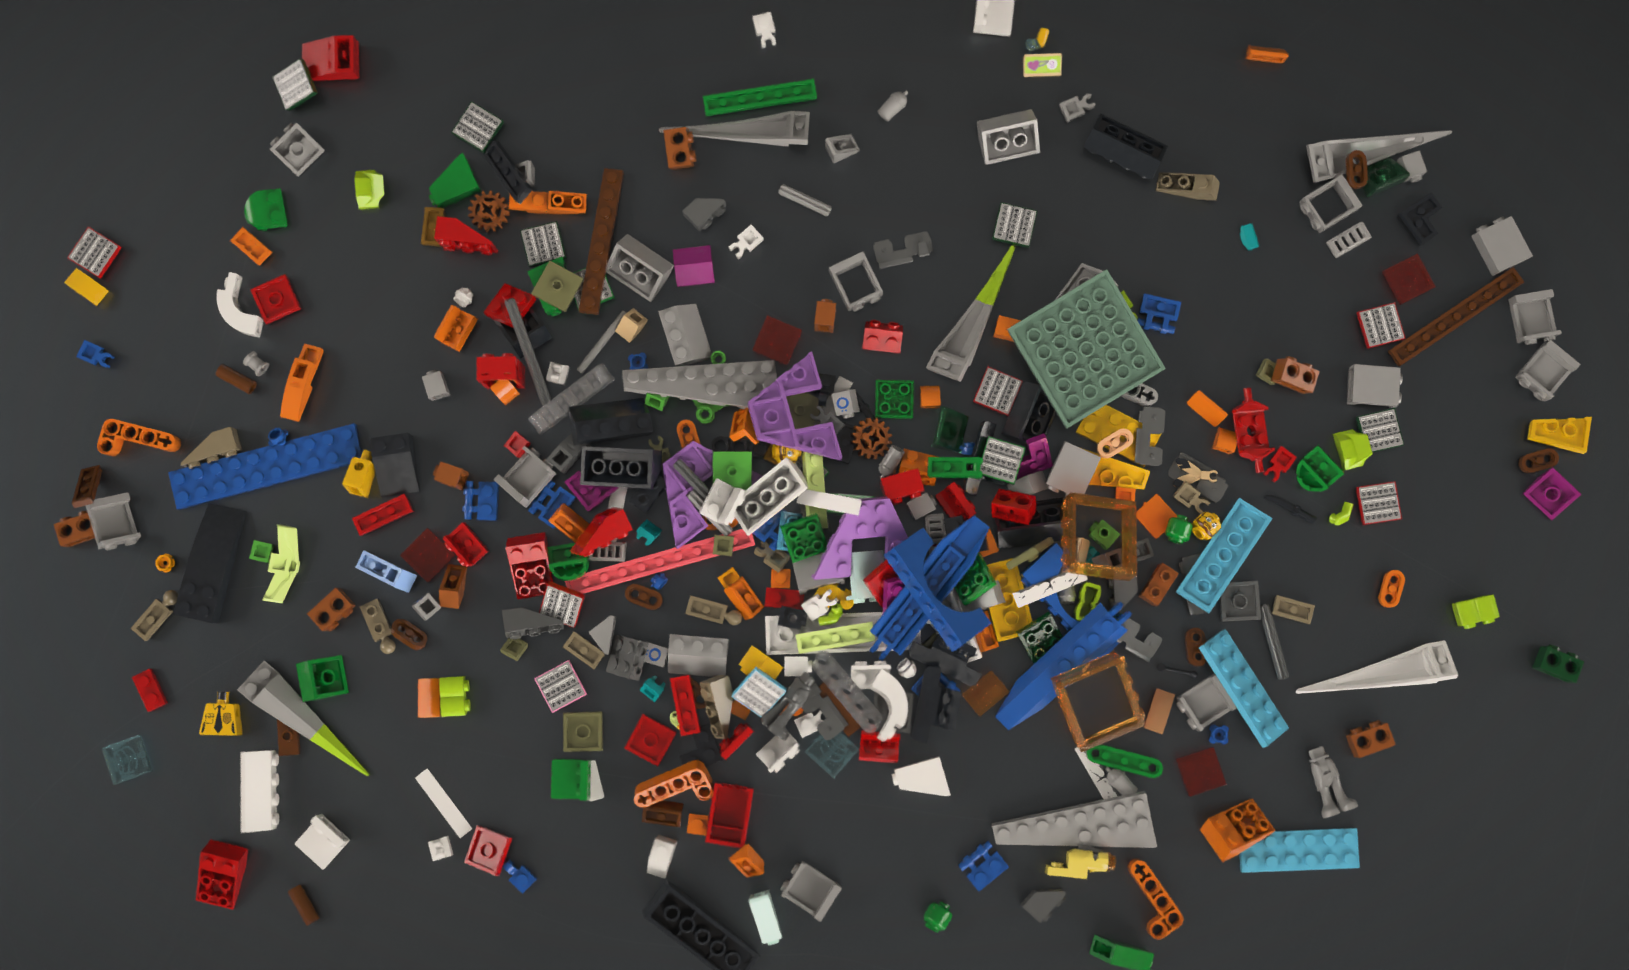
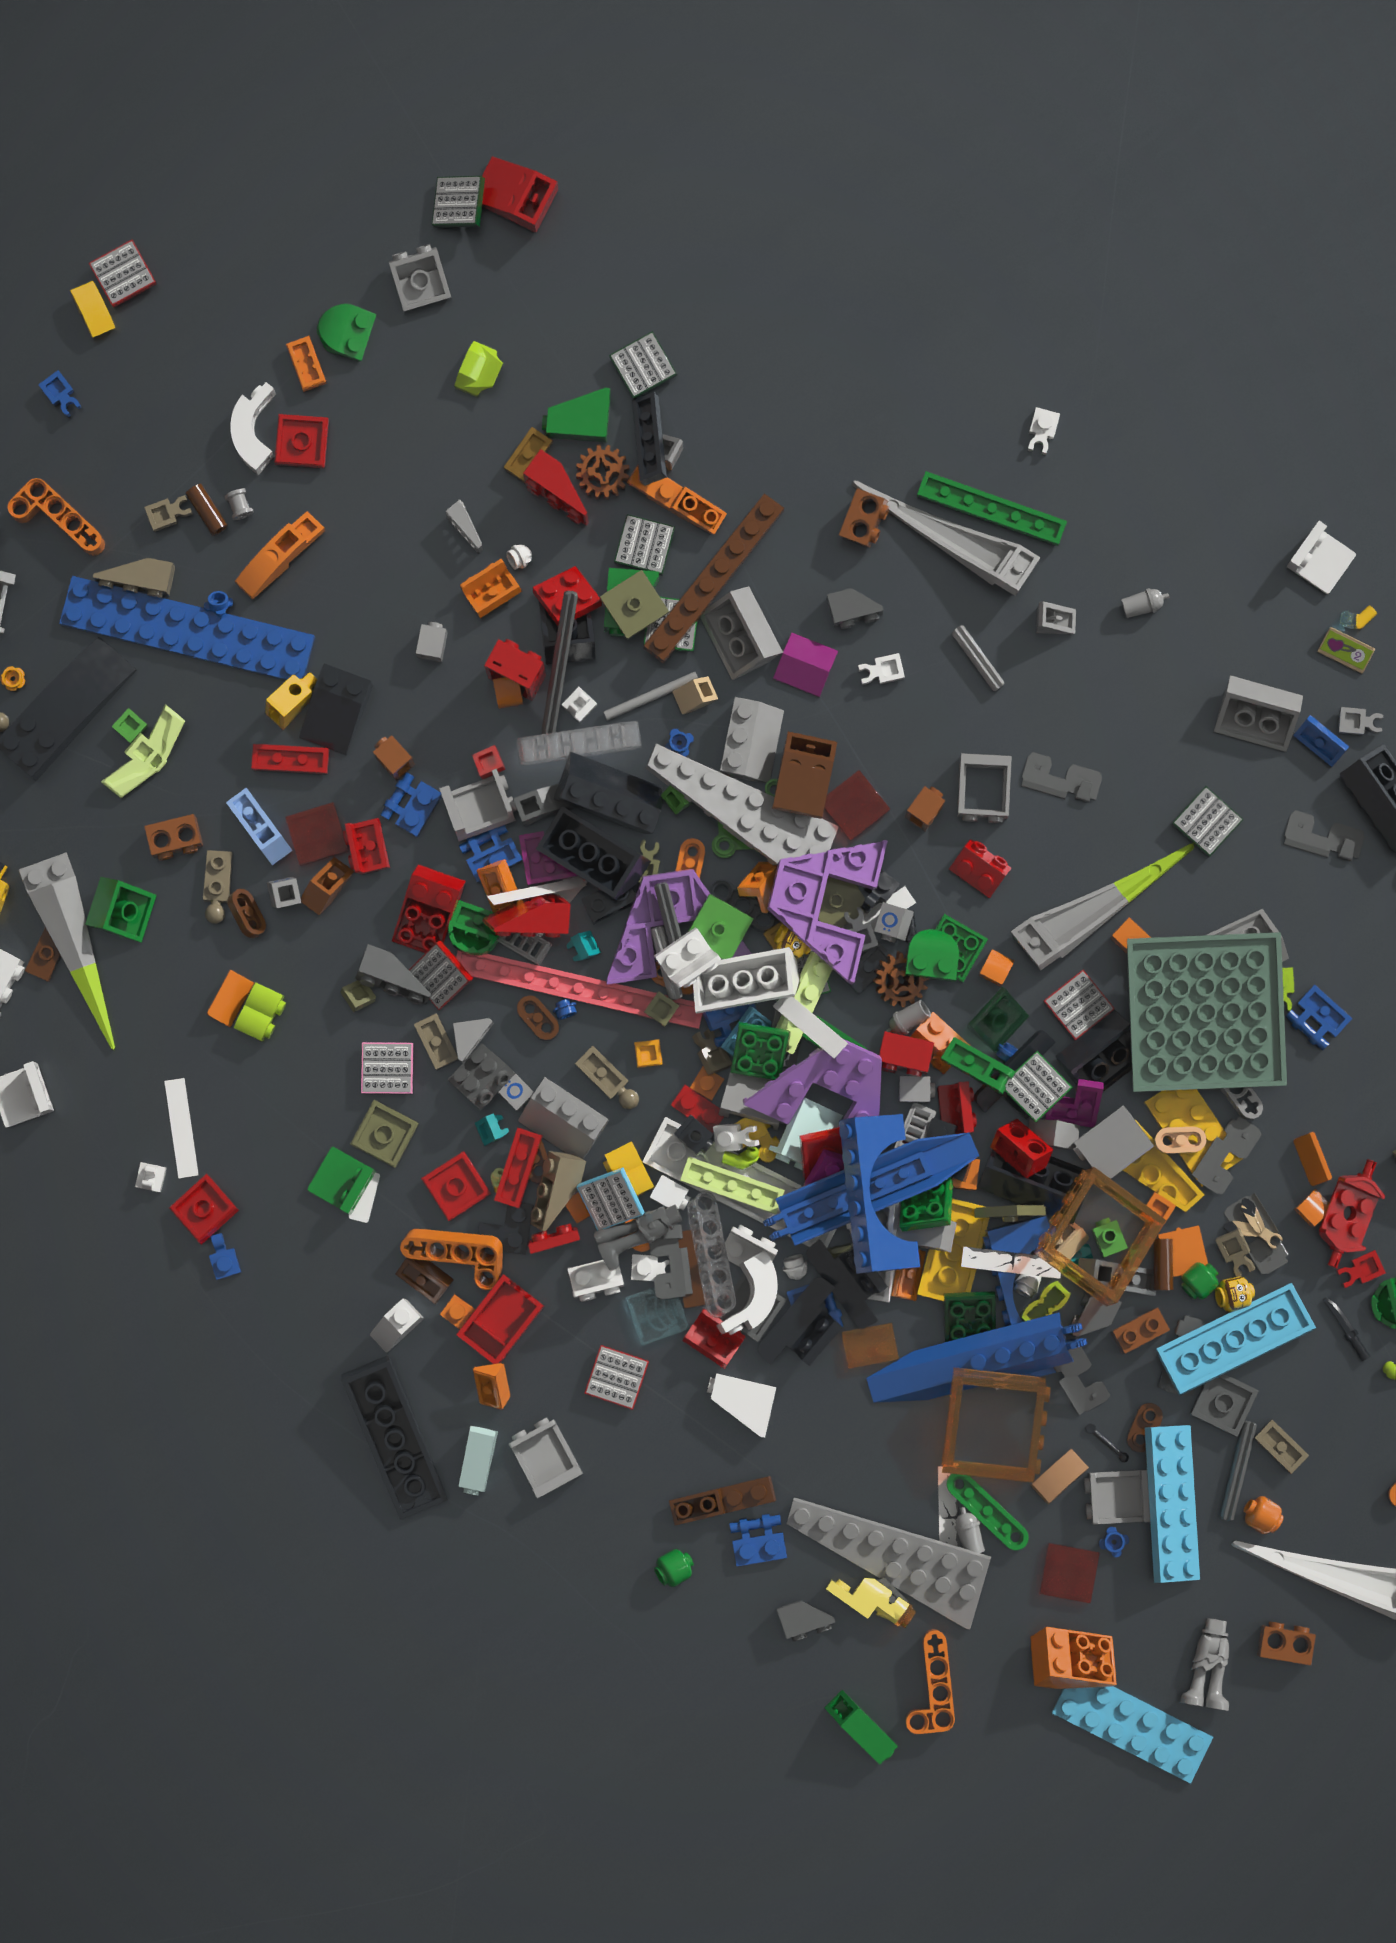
camera: 30 degrees right, 0 degrees up
orange slope [724,576,764,620] -> none
none -> dark tan plate [144,495,193,532]
none -> light grey slope [446,500,483,553]
none -> white sticker [487,877,587,905]
none -> light grey tile [585,1345,649,1410]
none -> reddish brown slope [669,1476,776,1526]
none -> reddish brown slope [772,731,837,819]
none -> green slope [905,929,959,982]
none -> reddish brown piece [1154,1239,1173,1290]
none -> orange head [1244,1496,1283,1534]
none -> dark grey piece [1284,810,1365,861]
none -> blue plate [1293,715,1349,767]

